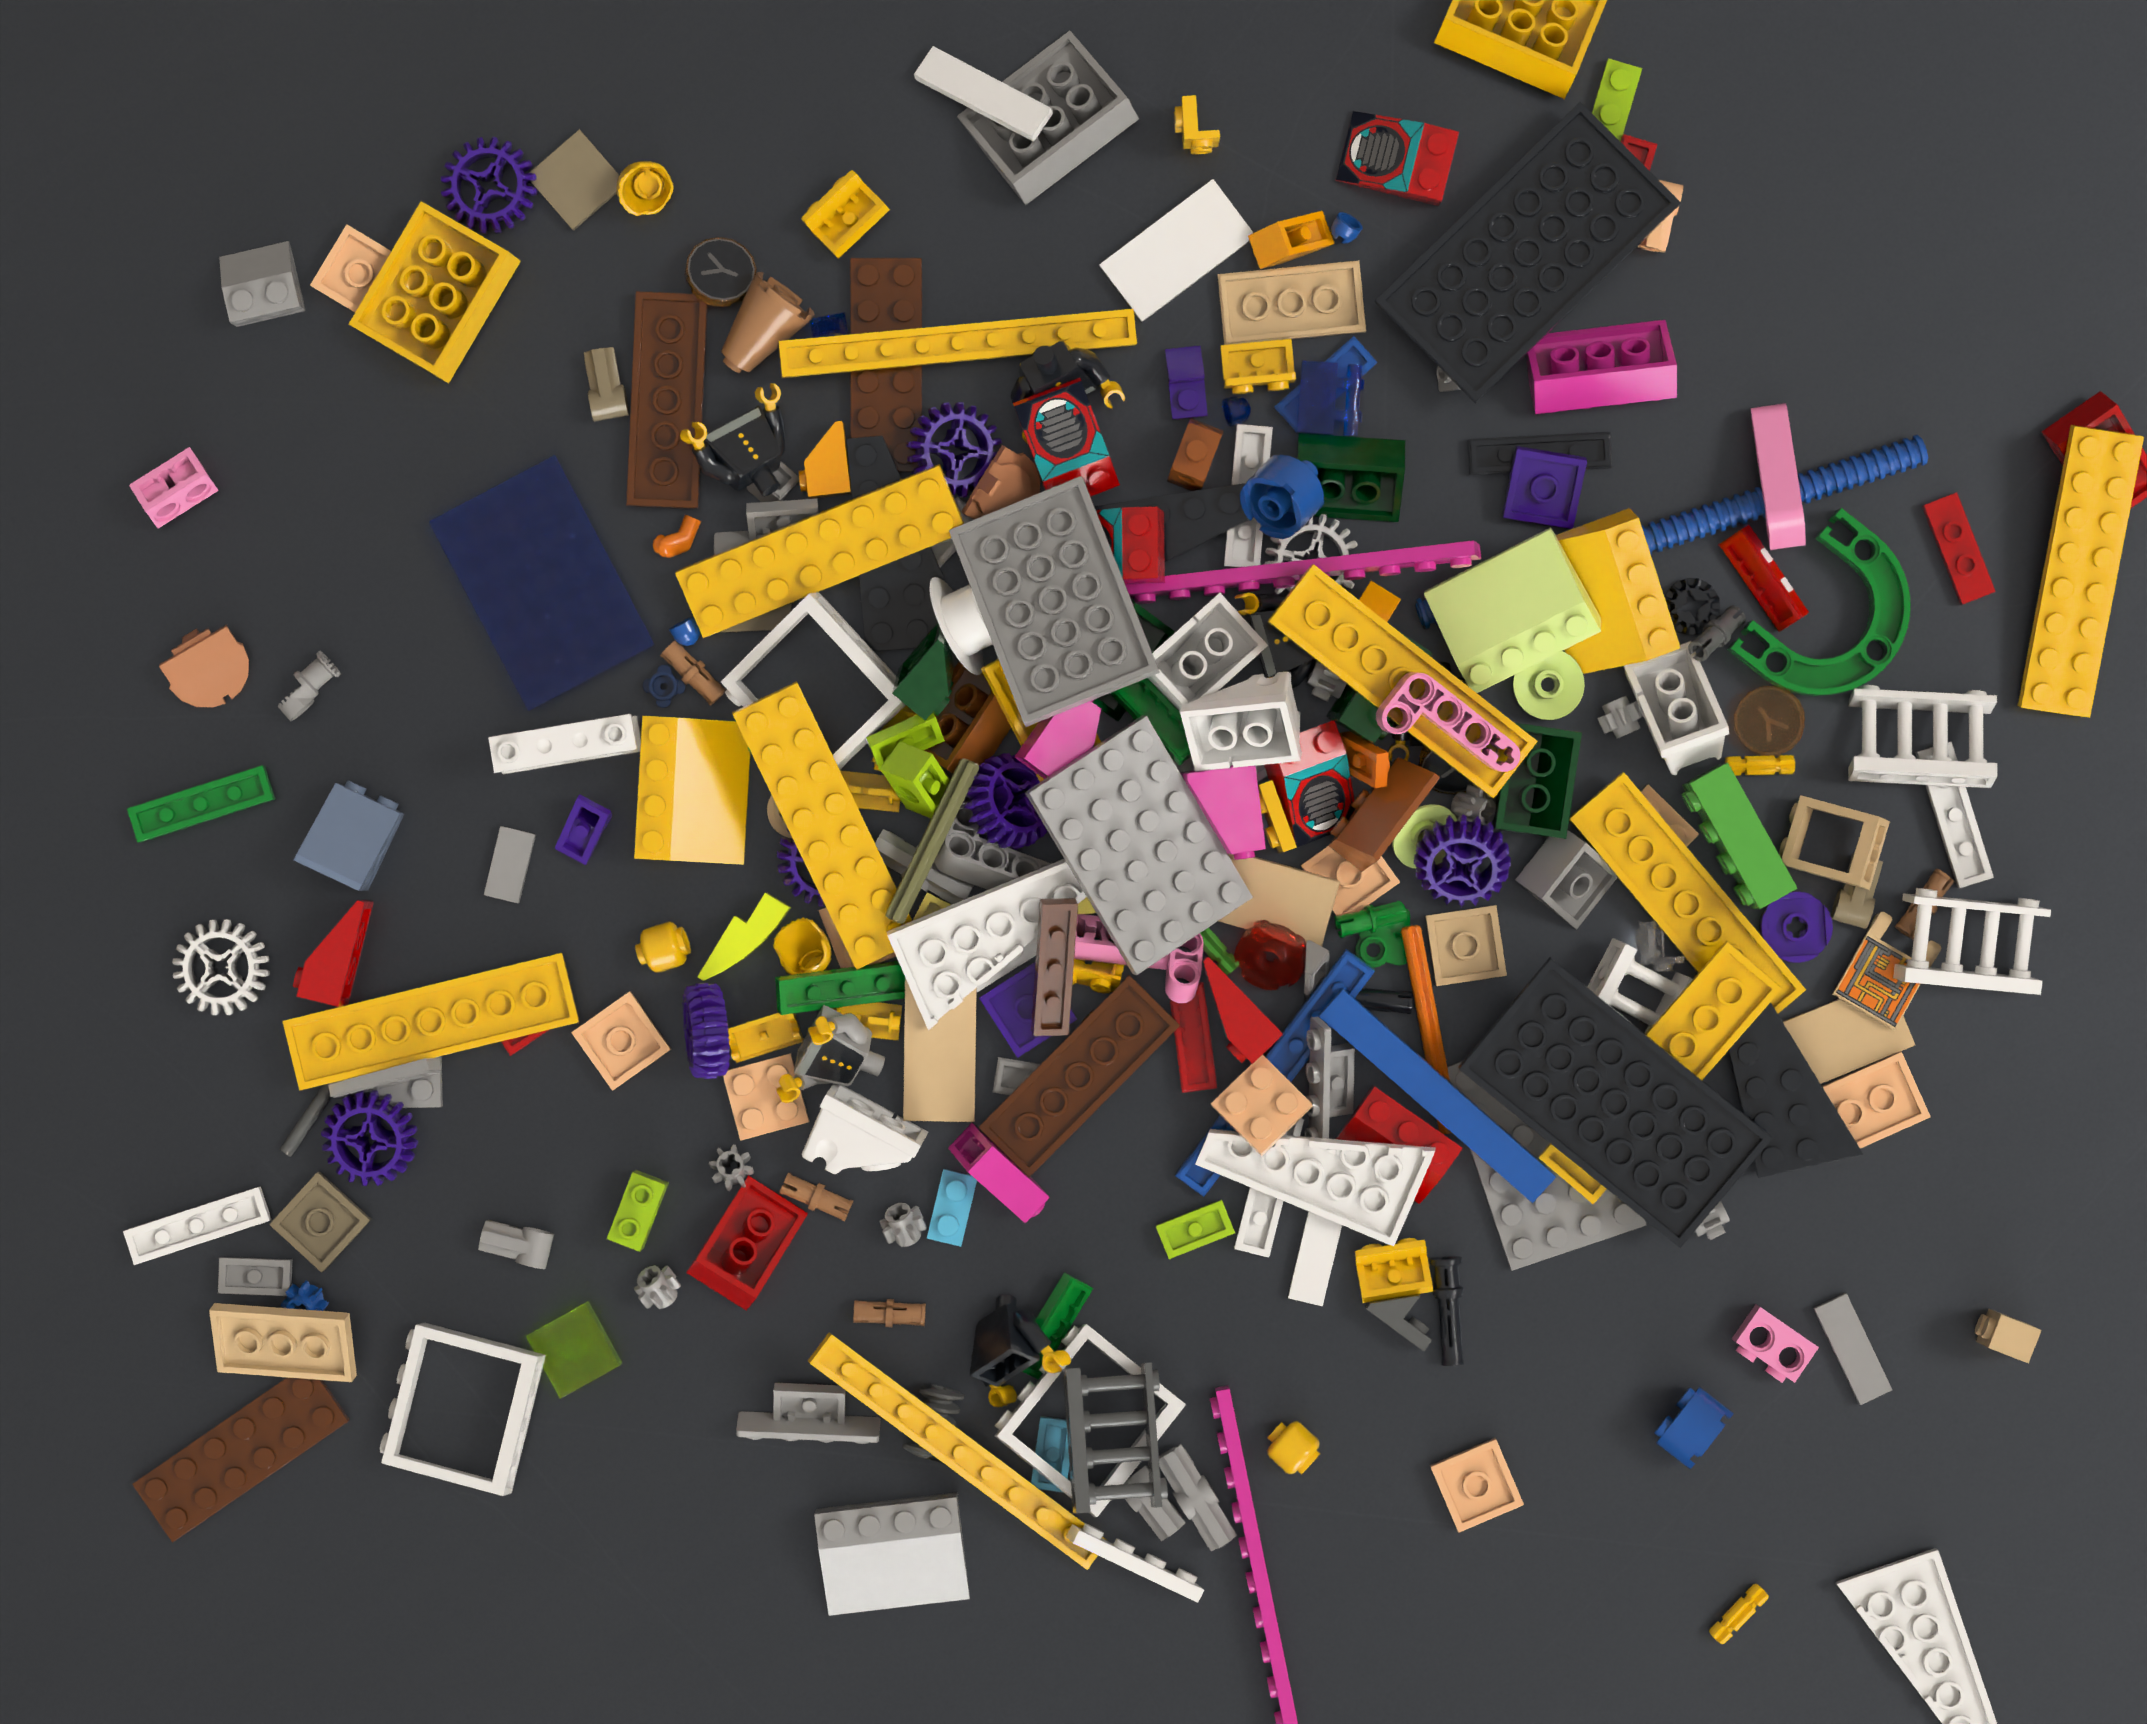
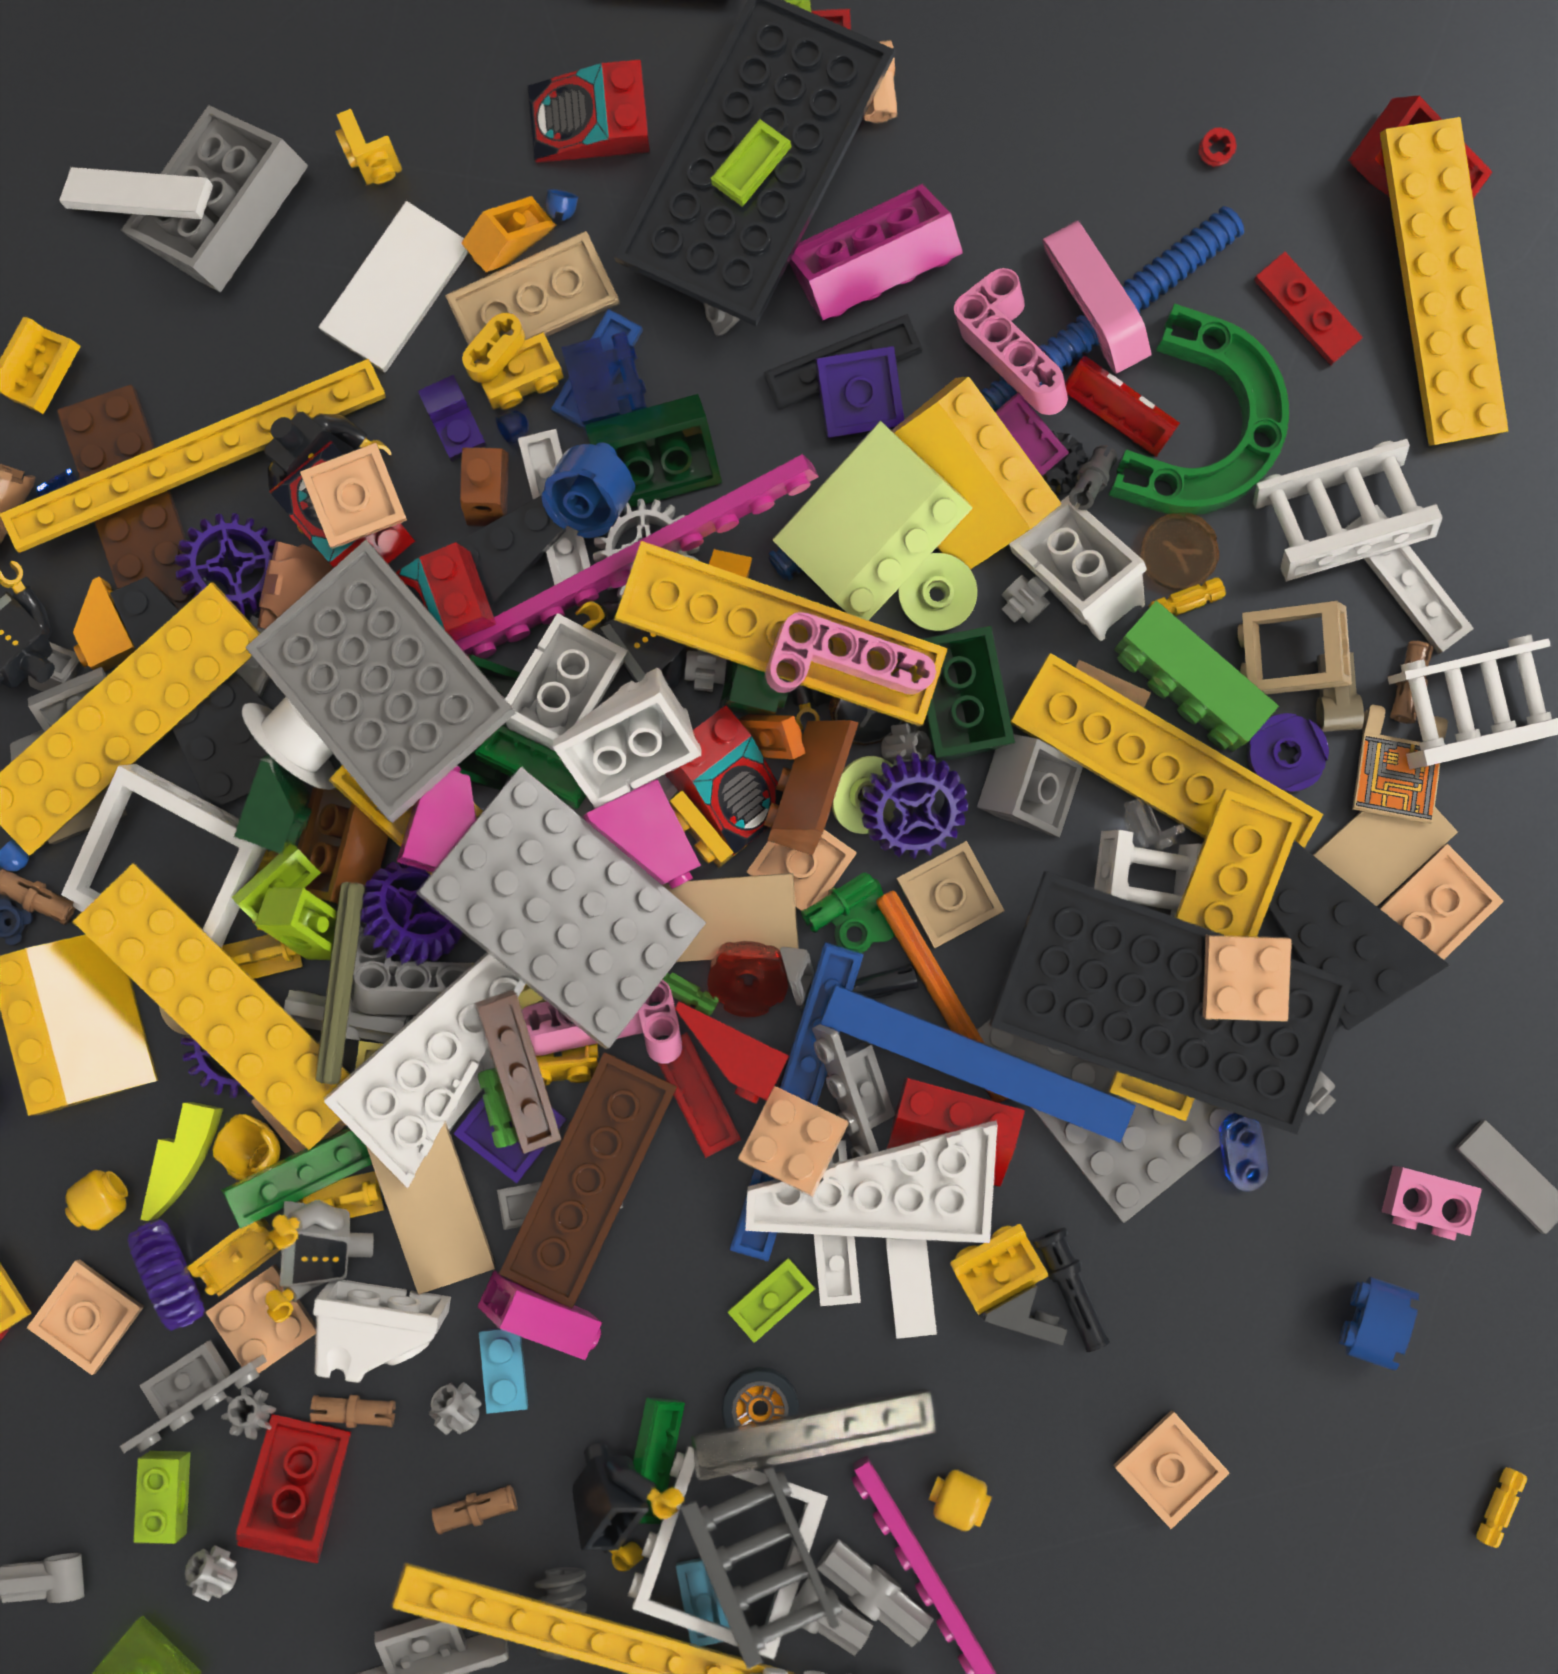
camera: 20 degrees left, 5 degrees down
none -> light grey bracket [120,1340,267,1453]
none -> light nougat plate [300,443,407,549]
none -> yellow beam [462,313,525,382]
none -> bright green axle [478,1068,517,1148]
none -> clear smoke plate [691,1389,936,1481]
none -> lime tile [711,119,791,207]
none -> wheel [722,1367,799,1449]
none -> bright pink beam [954,268,1068,415]
none -> magenta plate [995,392,1069,476]
none -> red bush [1198,127,1237,167]
none -> light nougat plate [1202,935,1291,1021]
none -> clear blue plate [1219,1113,1269,1191]

